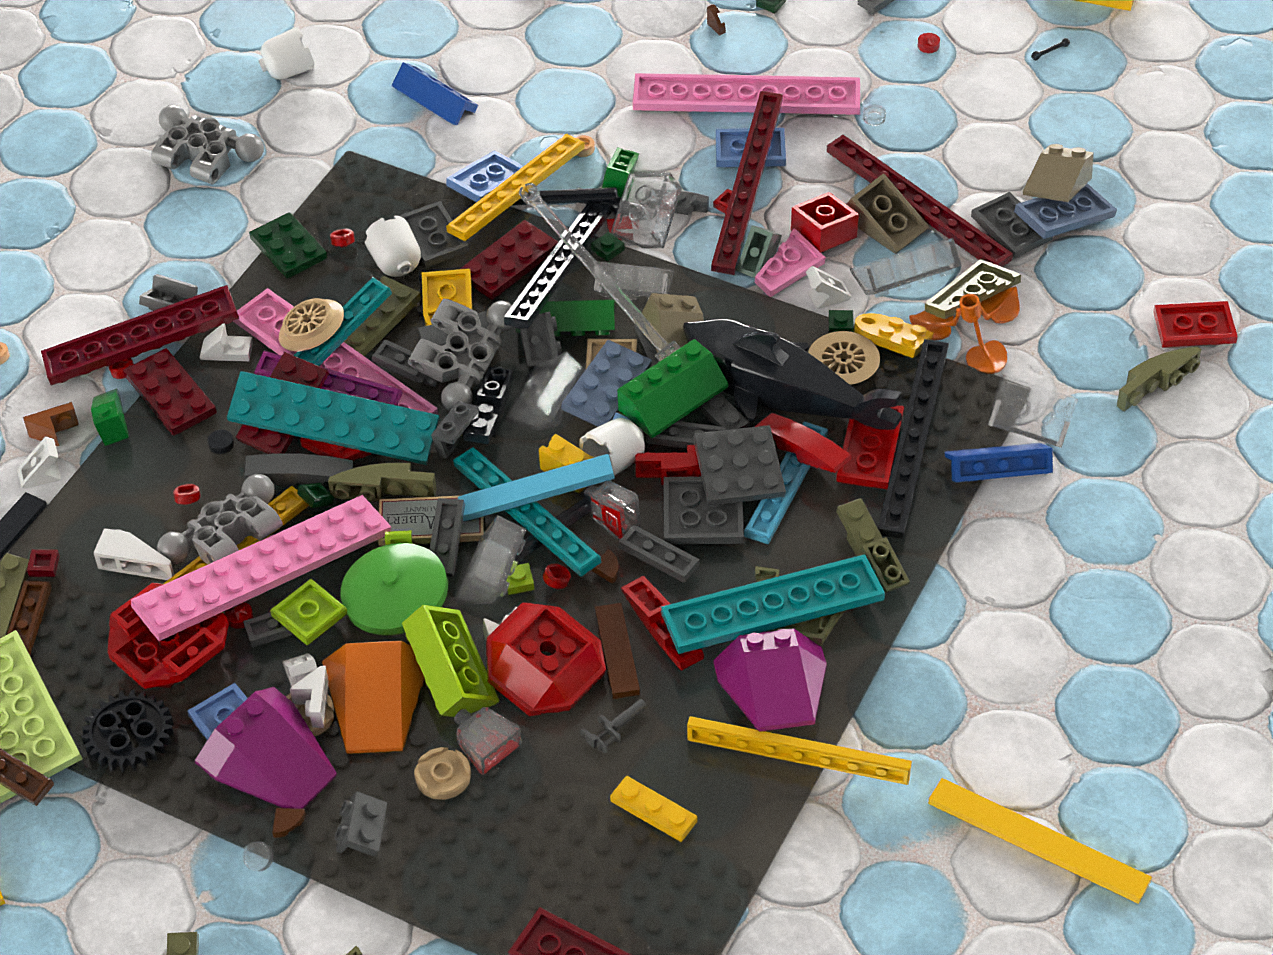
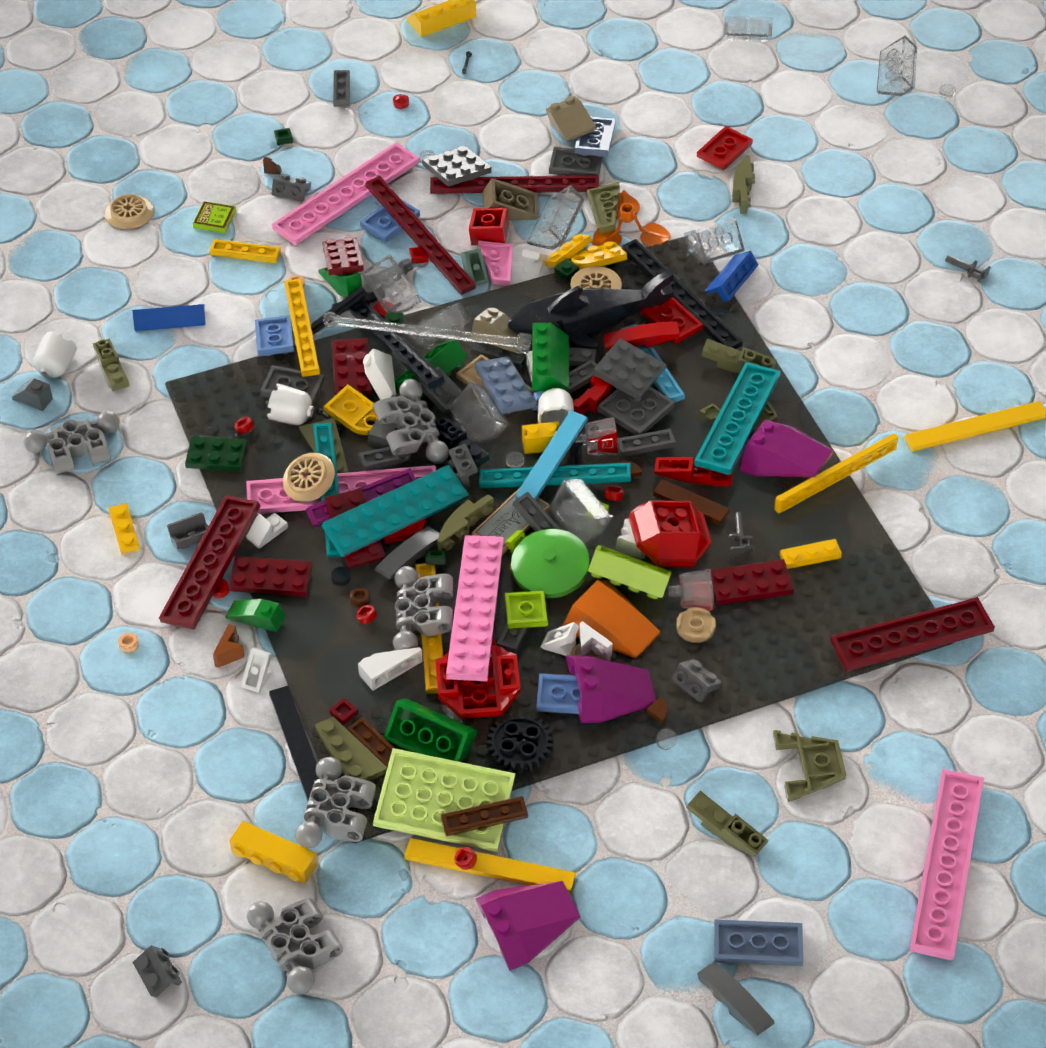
camera: 50 degrees left, 0 degrees up
none -> dark grey slope [12,378,53,411]
none -> olive slope [92,339,130,391]
none -> yellow plate [108,503,140,554]
none -> lime tile [192,201,236,233]
none -> yellow tile [209,239,281,263]
none -> dark grey bracket [271,174,311,201]
none -> plate [322,237,364,276]
none -> reddish brown tile [350,588,370,607]
none -> white slope [363,349,396,400]
none -> green slope [384,698,477,762]
none -> plate [422,146,491,187]
none -> clear tile [506,452,524,468]
none -> yellow plate [544,234,592,268]
none -> dark red plate [708,559,794,605]

